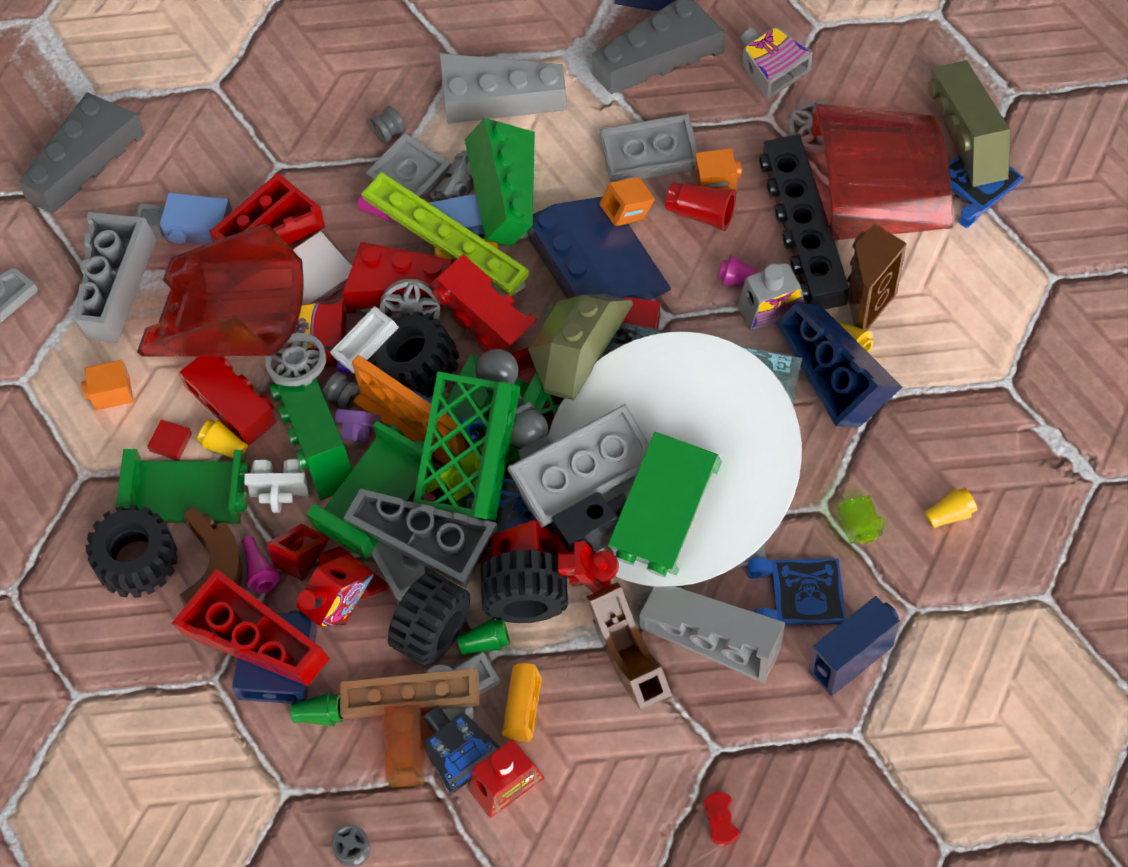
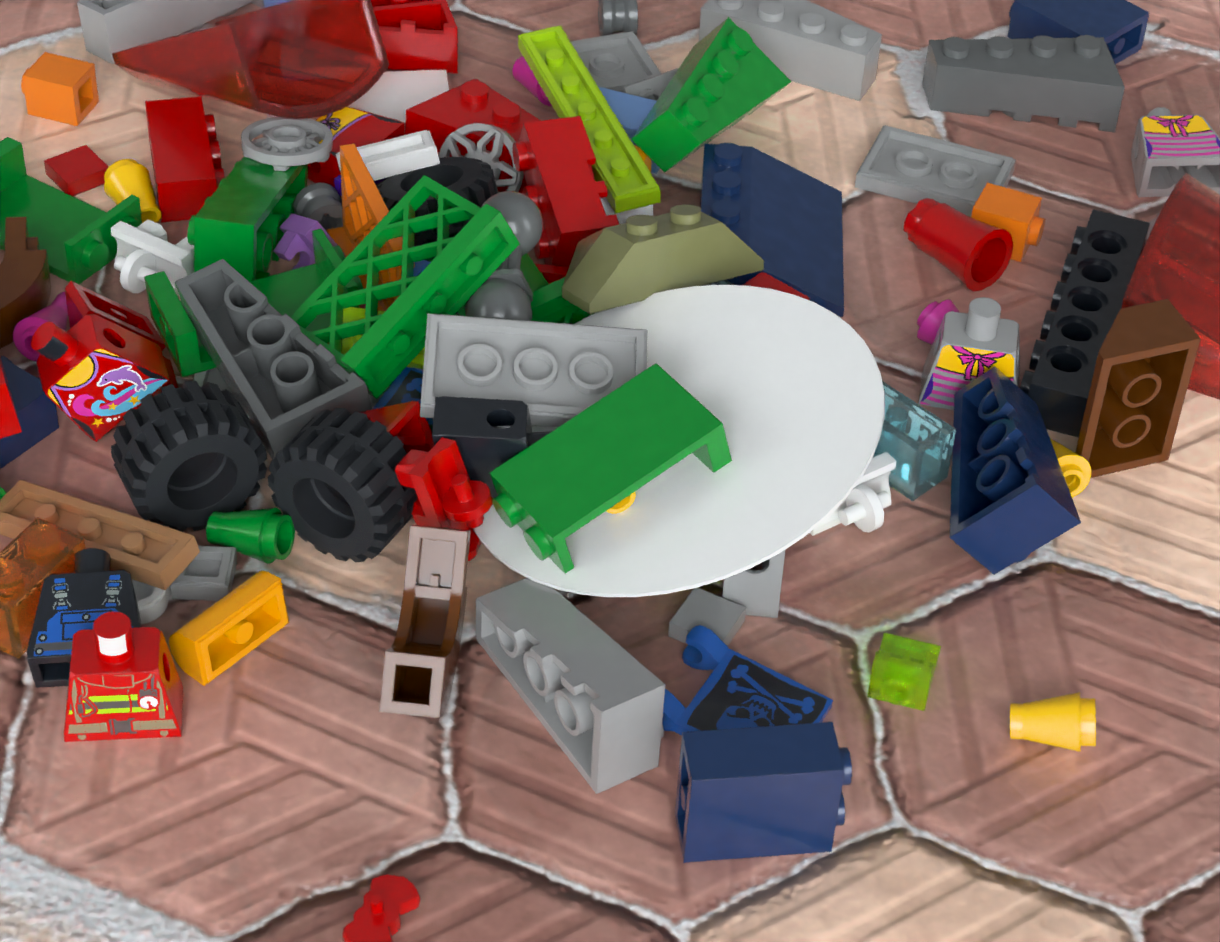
camera: 25 degrees right, 20 degrees down
orange brick [599,177,655,226] -> none

